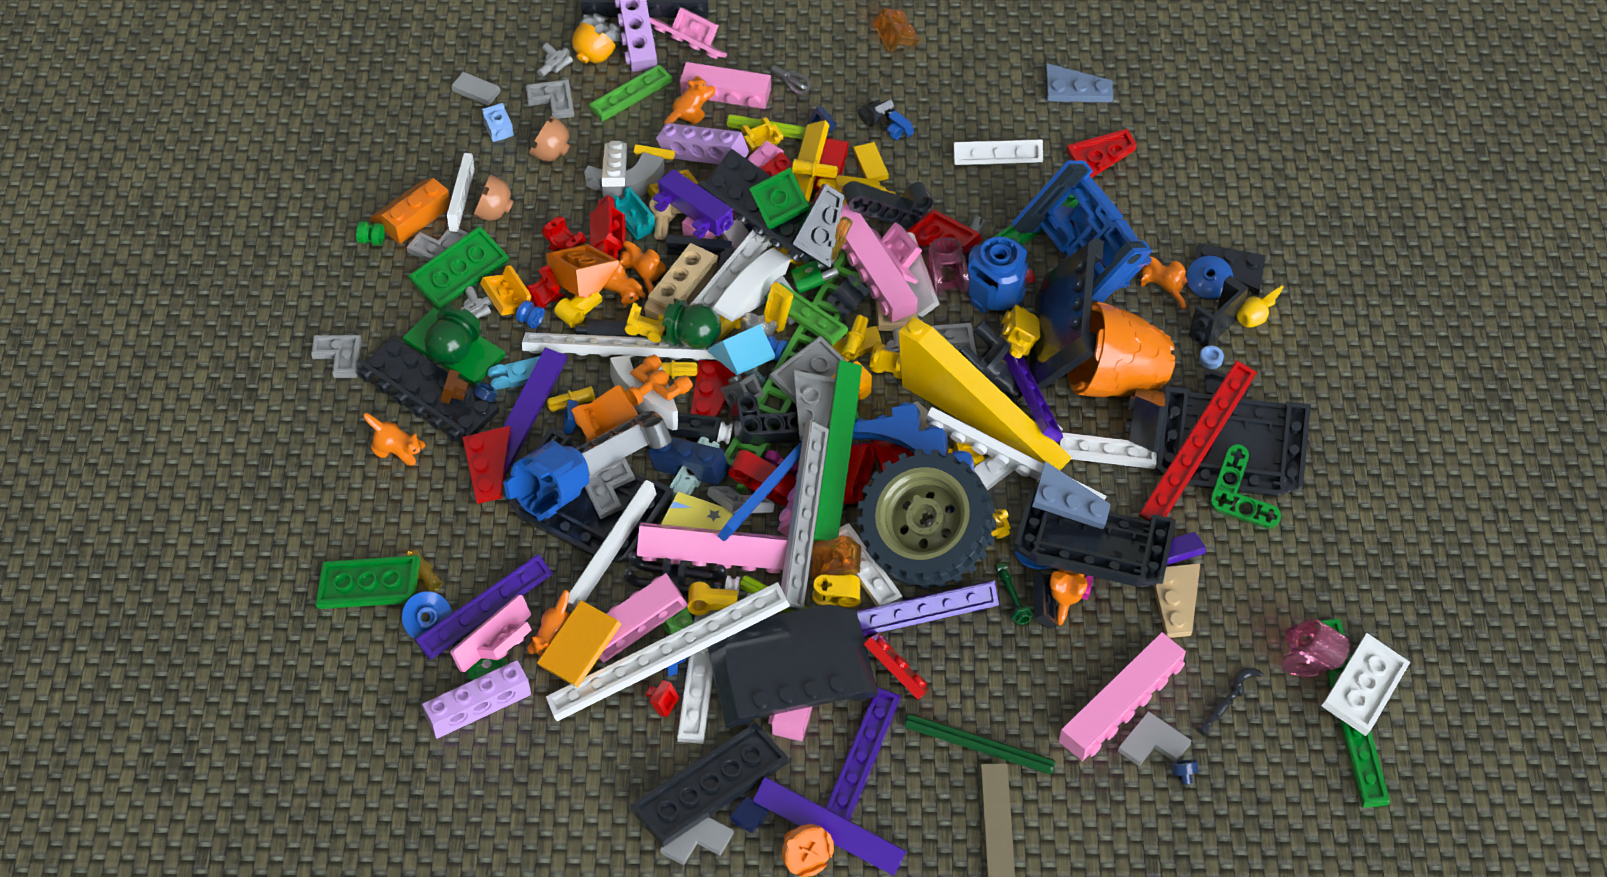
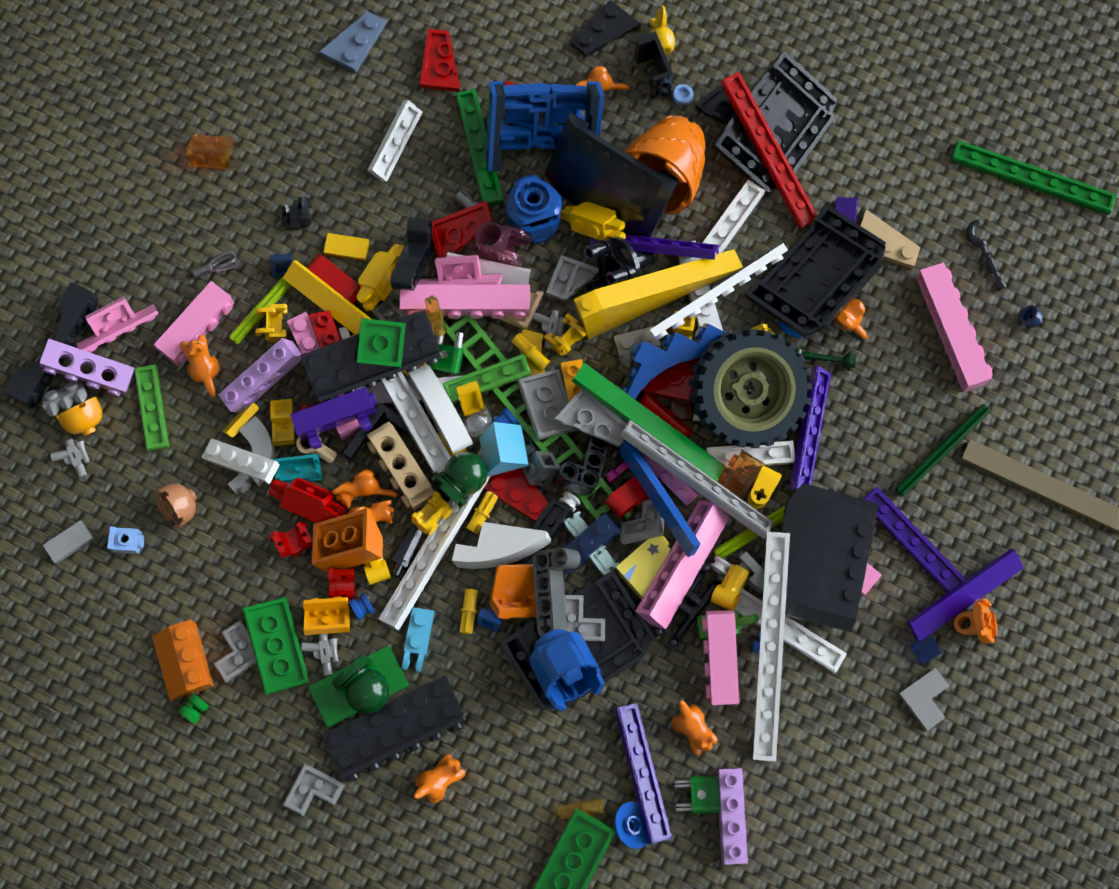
camera: 65 degrees left, 20 degrees up
reddish brown tile [440,370,468,404] -> none
white tile [447,153,475,232] -> none
bright pink bracket [451,595,531,672] -> none
red wing [463,426,511,504] -> none
nougat cylinder [473,174,513,221] -> none
dark blue tile [473,382,498,402] -> none
dark purple tile [503,347,567,476] -> none
light grey tile [526,80,574,119] -> none
light orange tile [537,600,622,688] -> none
white tile [567,480,656,612] -> none
orange piece [626,354,693,406] -> none
black plate [631,723,789,847] -> none
red tile [645,680,679,718] -> none
wing [790,184,844,268] -> none
yellow axle [792,159,838,178] -> none
black piece [827,273,872,319] -> none
red wing [864,633,929,700] -> none
blue tile [887,110,914,140] -> none
sand blue wing [1032,461,1111,529] -> none
black plate [1032,572,1057,629] -> none
light grey tile [1118,711,1191,766] -> none
black slope [1125,388,1165,453] -> none
blue dish [1187,256,1233,299] -> none
green beam [1211,444,1281,529] -> none
clear pink piece [1283,618,1350,677] -> none
white plate [1322,633,1410,736] -> none

